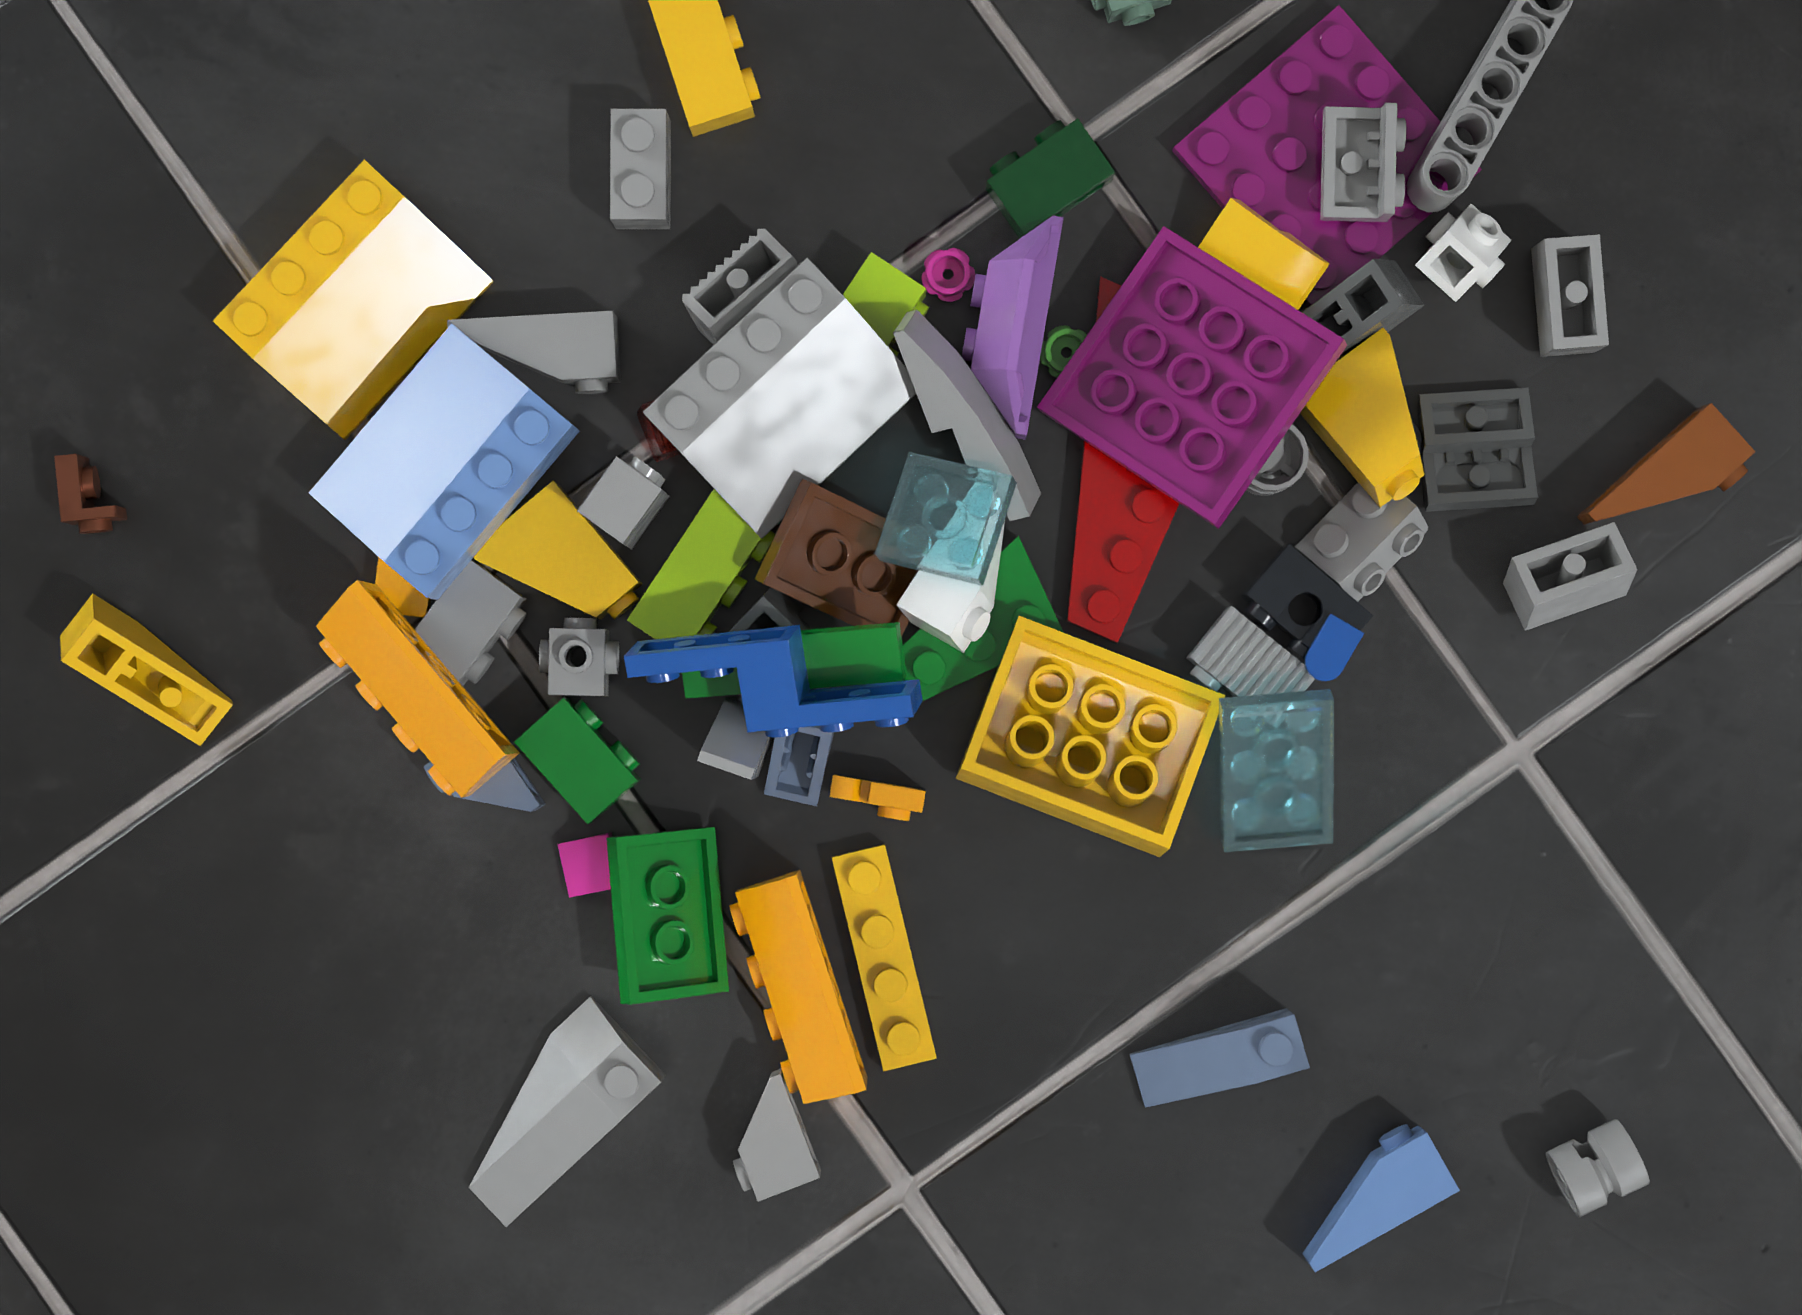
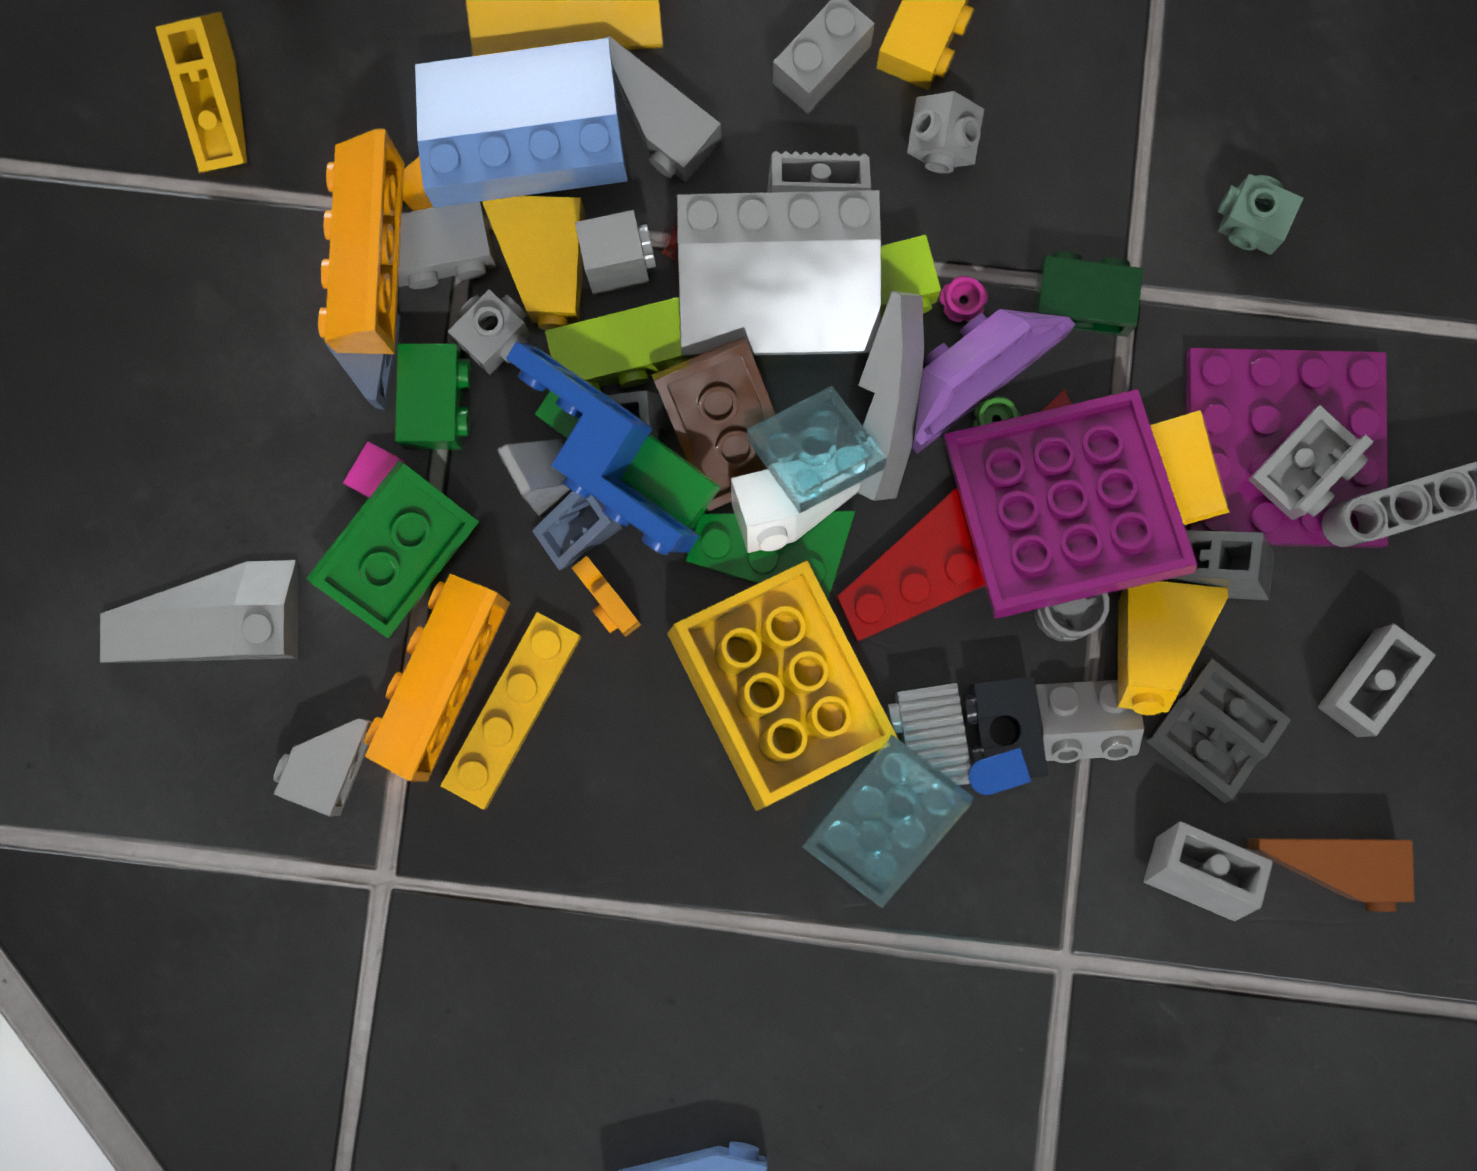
camera: 50 degrees right, 5 degrees down
sand blue slope [1129,1008,1310,1108] -> none
white brick [1415,204,1511,302] -> none
none -> light grey brick [907,91,984,173]

